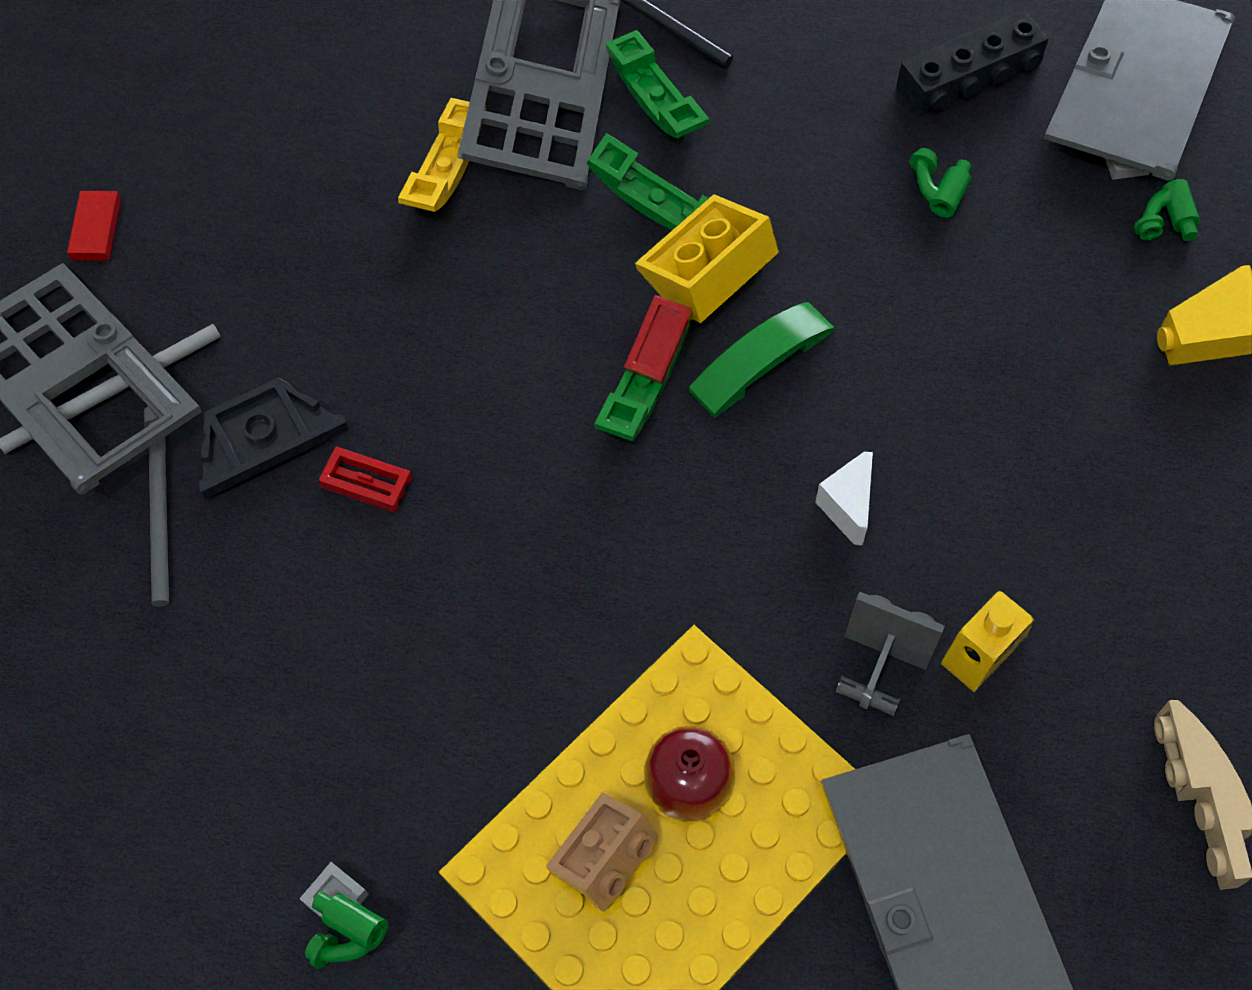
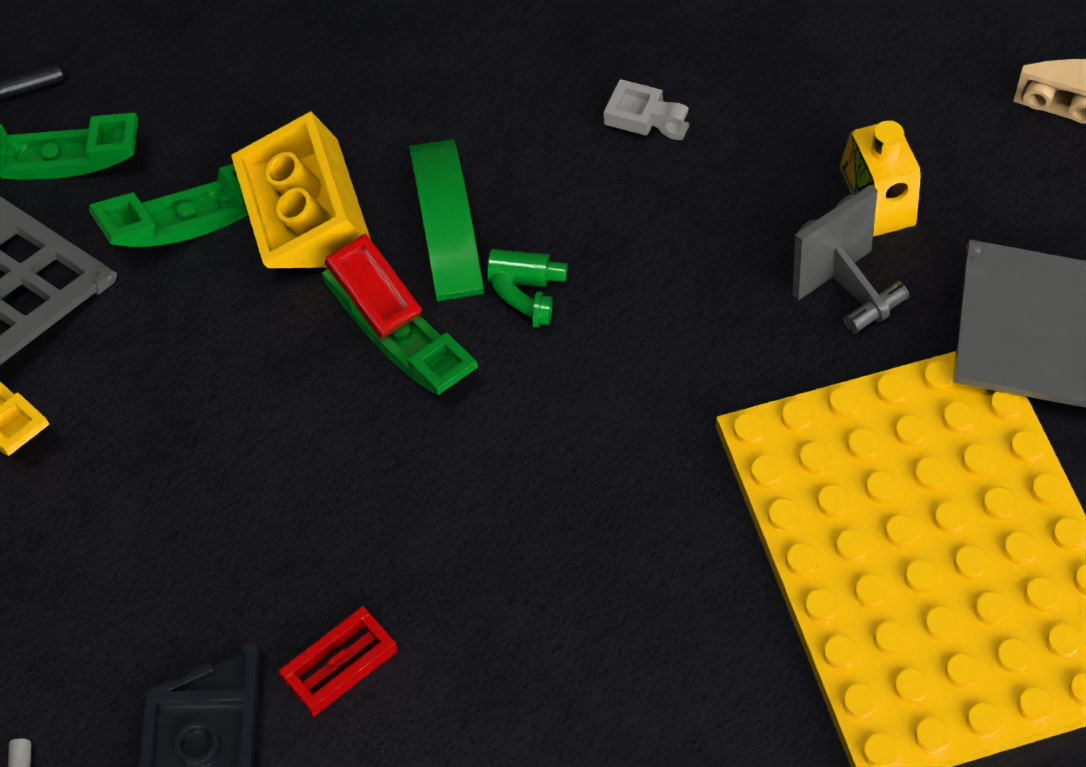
camera: 60 degrees left, 5 degrees down
medium nougat bracket [546,792,658,911] -> none
dark red cylinder [644,726,735,822] -> none
white slope [815,452,873,545] -> none
none -> green plant [488,249,568,328]
none -> light grey plate [603,79,689,140]

